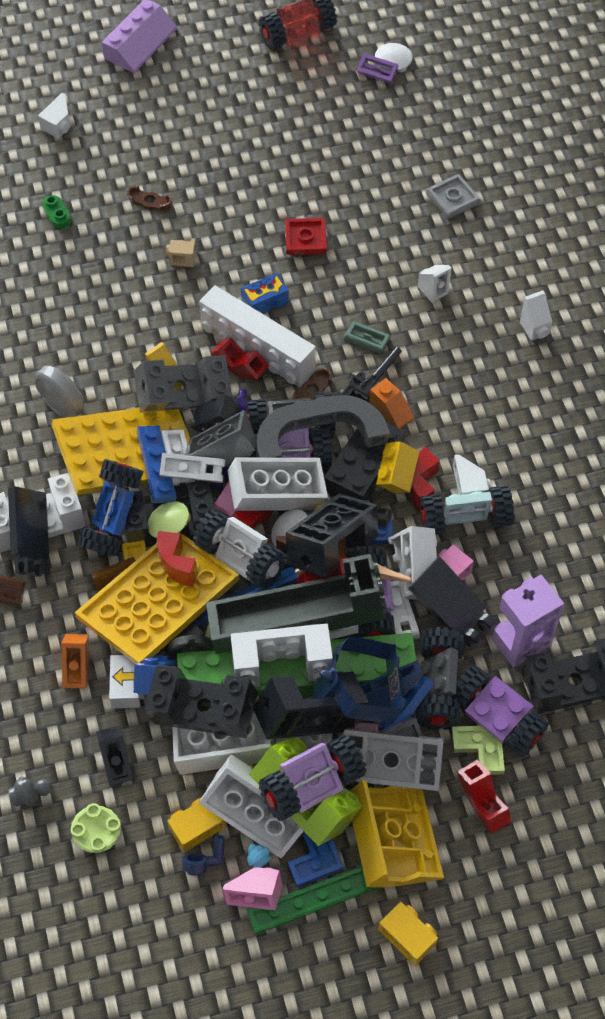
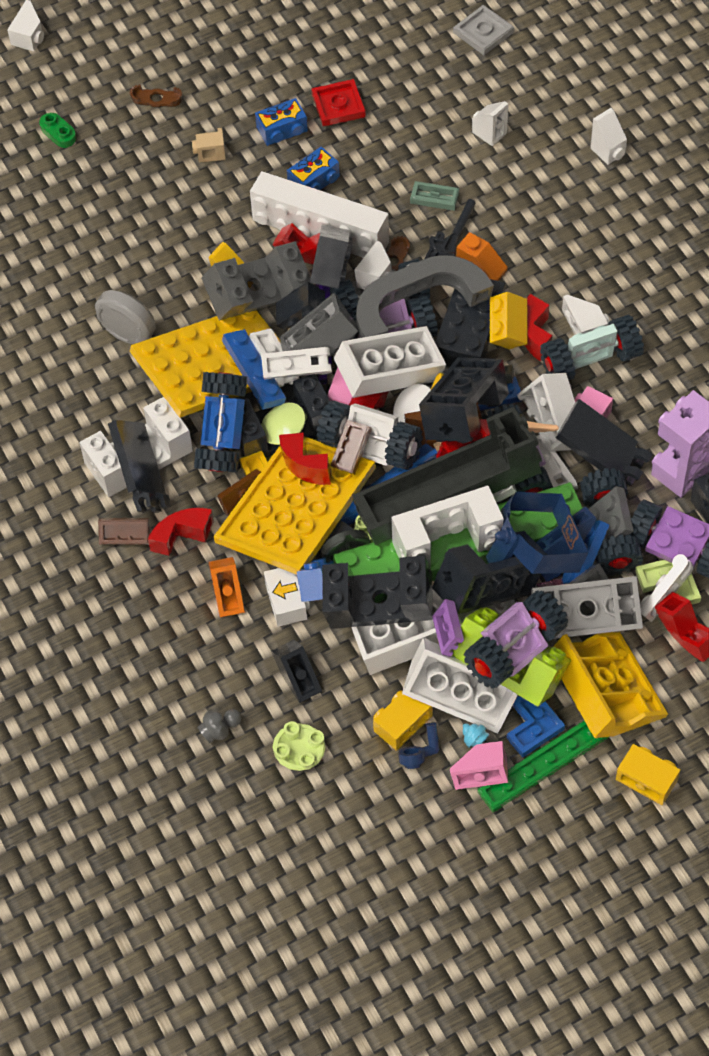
camera: 10 degrees left, 0 degrees up
none -> red brick [148,508,214,556]
none -> blue brick [255,98,308,146]
none -> black brick [310,224,353,289]
none -> plate [330,420,372,475]
none -> white slope [355,241,392,290]
none -> medium lavender tile [432,599,464,657]
none -> white plate [640,555,693,622]

